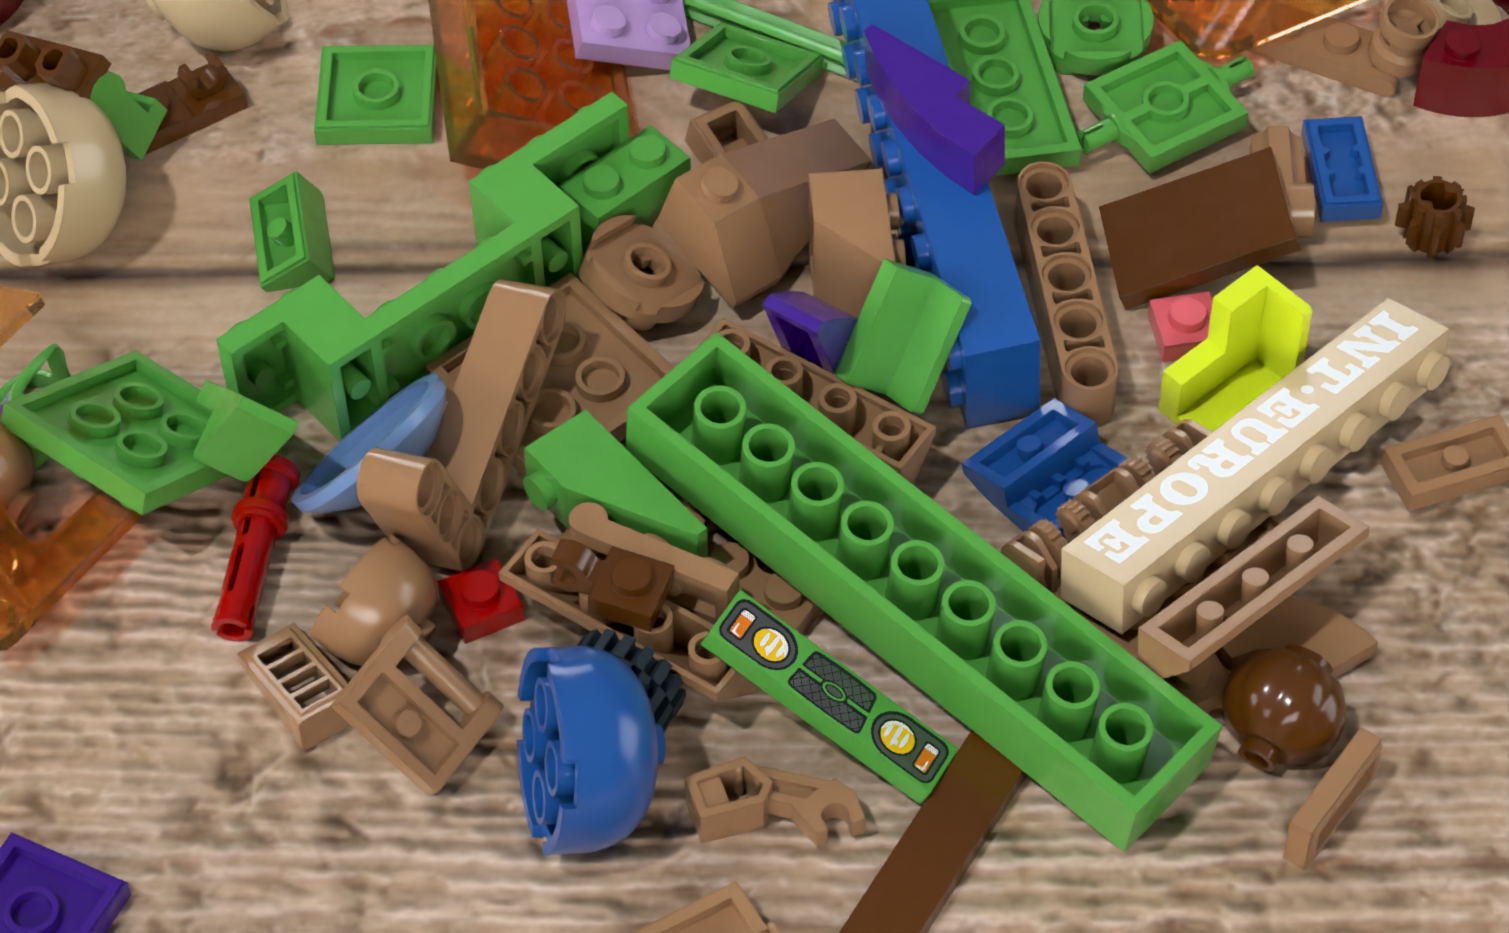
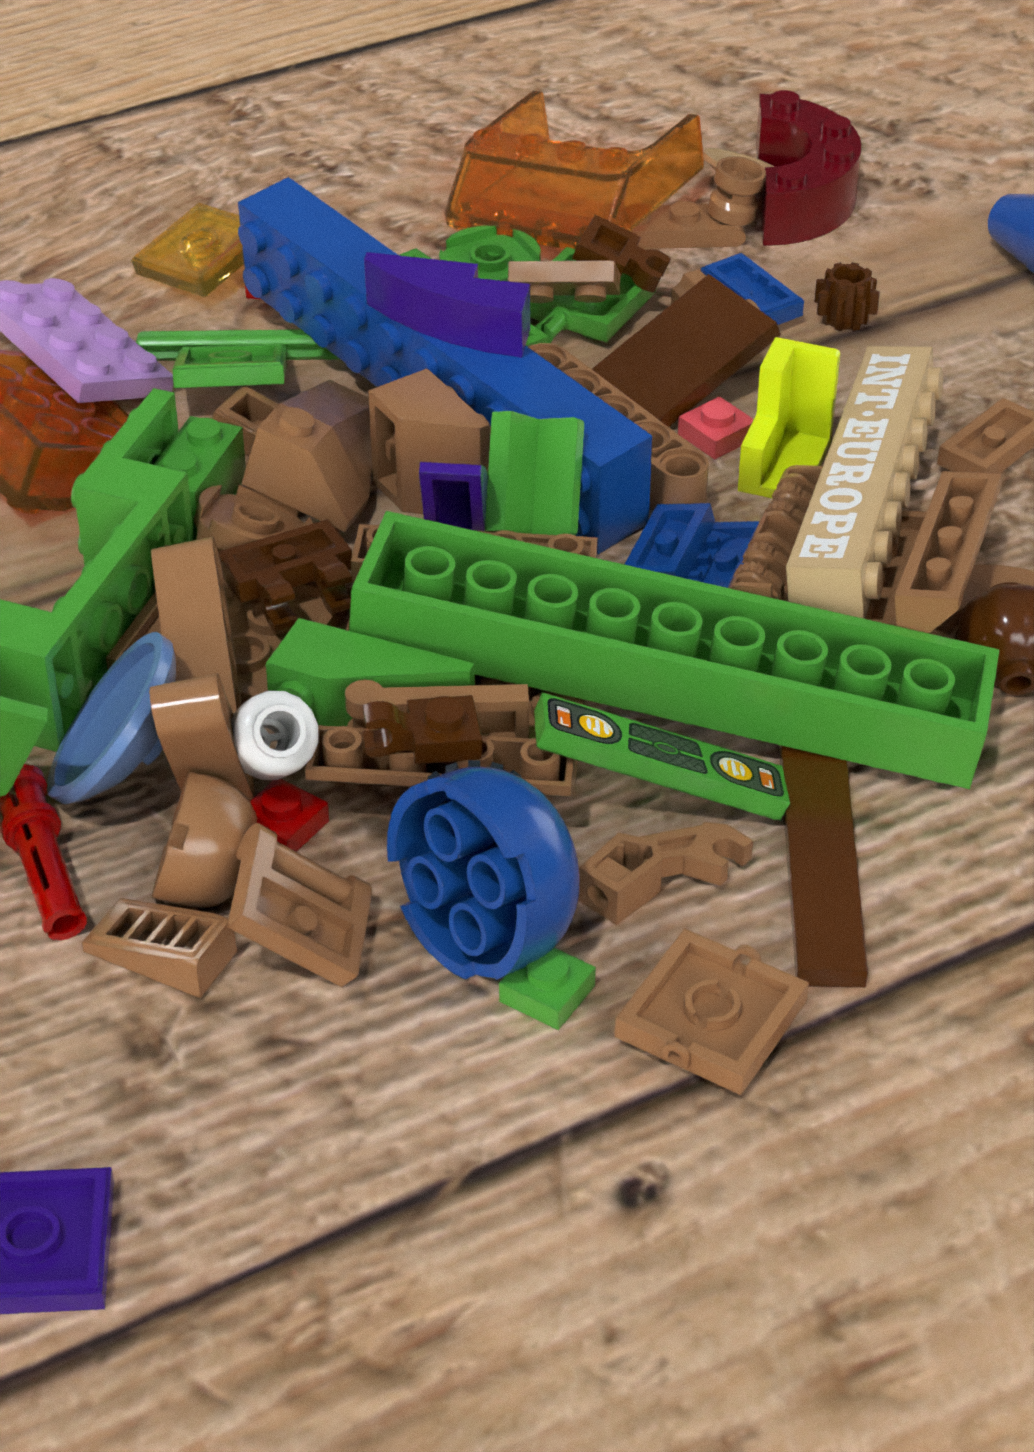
camera: 30 degrees left, 10 degrees down
none -> reddish brown plate [218,519,352,632]
none -> white head [231,691,319,780]
none -> bright green plate [499,948,596,1030]
none -> medium nougat plate [508,261,621,303]
none -> reddish brown plate [572,214,671,292]

